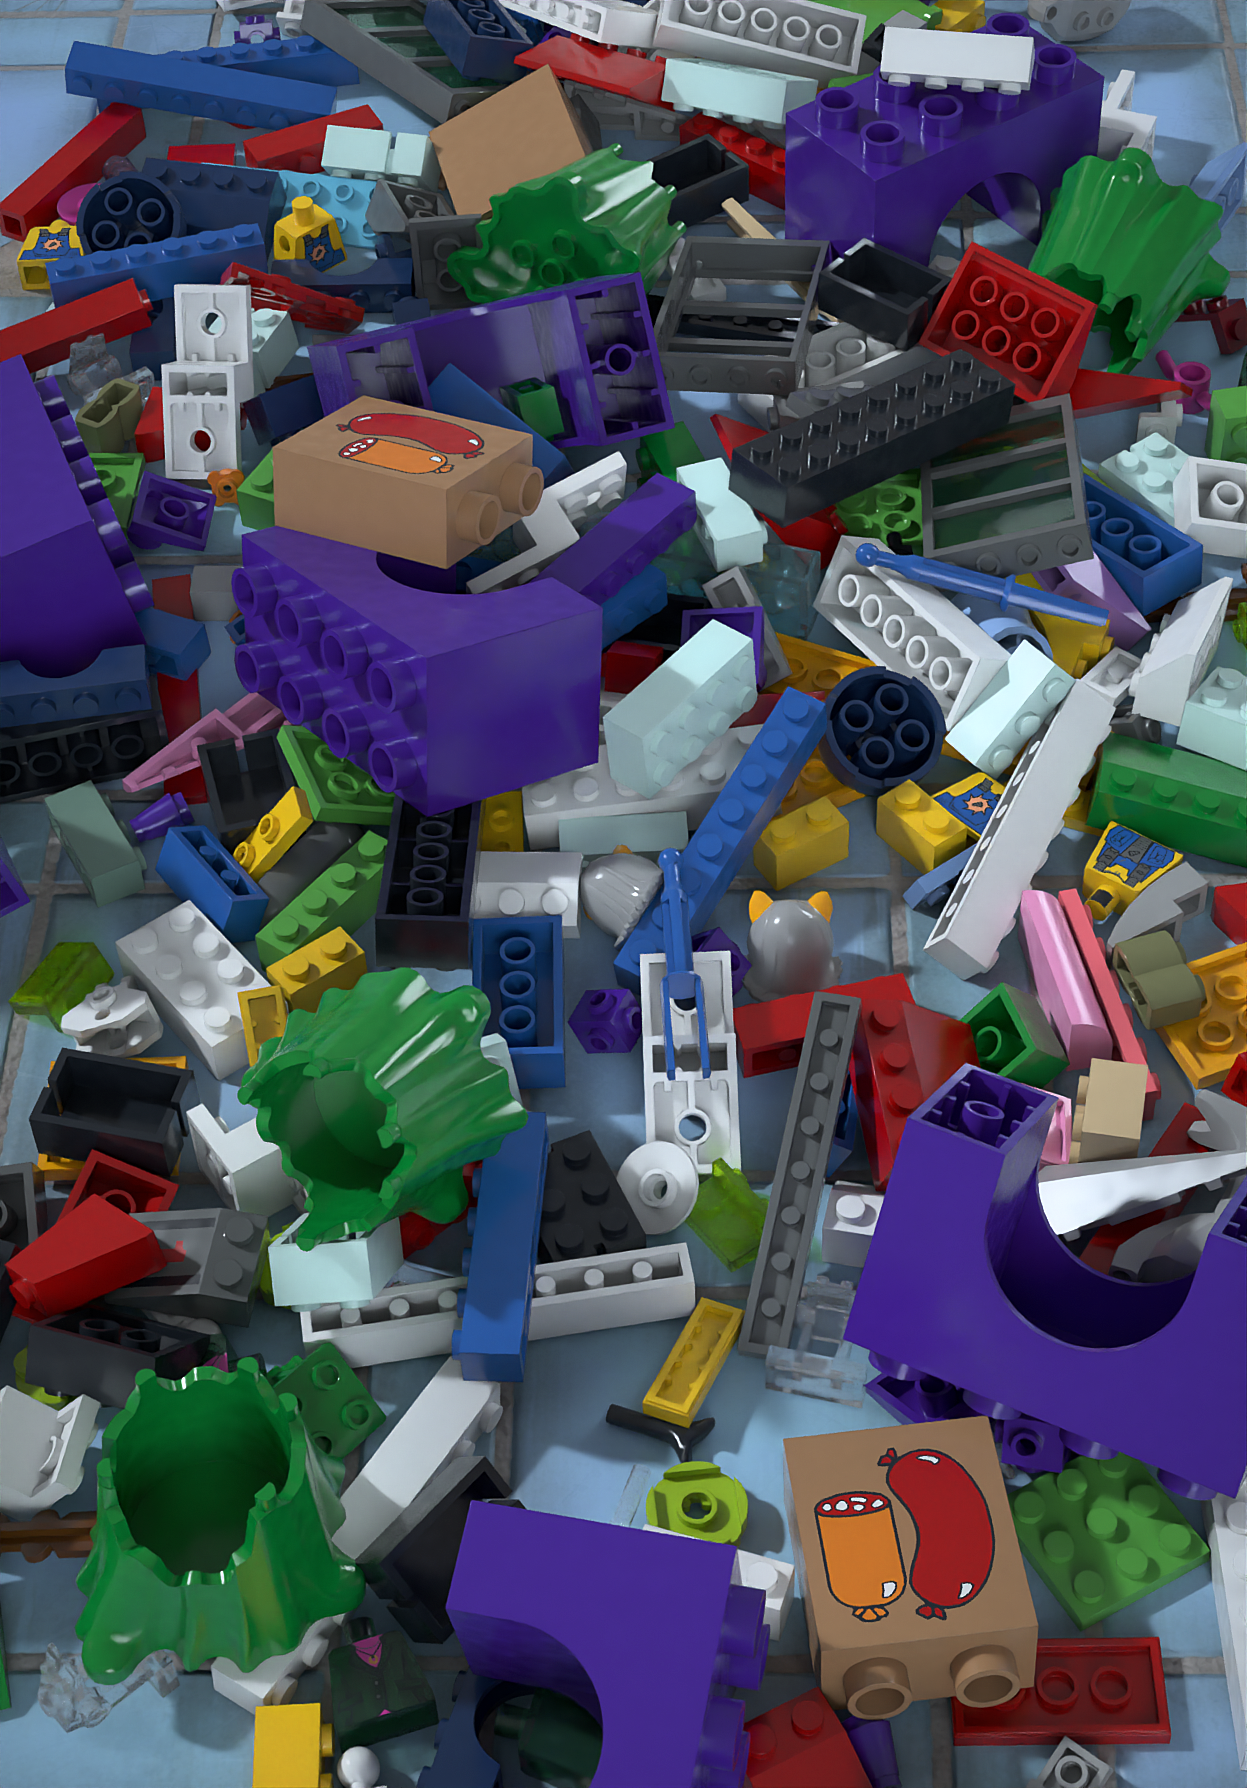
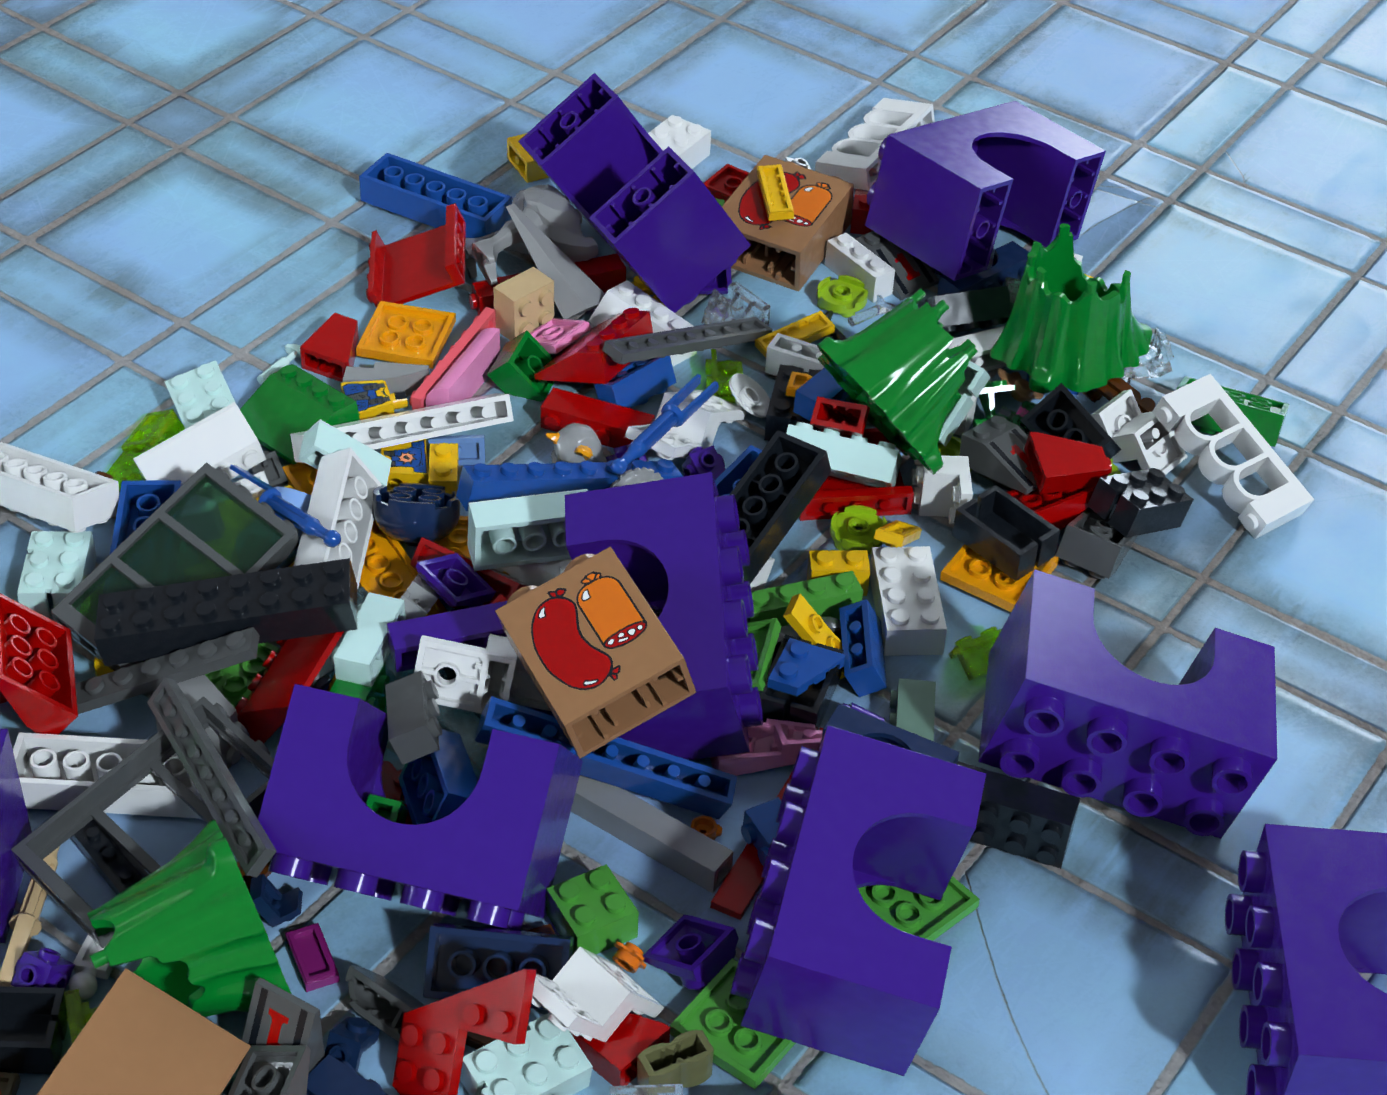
camera: 150 degrees left, 5 degrees down
white hinge [61,975,163,1058] -> none
black piece [818,238,952,352] -> none
olive brick [1112,930,1206,1030] -> none
none -> dark purple brick [11,947,75,989]
none -> dark grey plate [147,677,276,878]
none -> dark grey brick [385,671,442,765]
none -> yellow plate [757,164,794,221]
none -> blue wing [767,638,846,697]
none -> light orange tile [786,371,812,397]

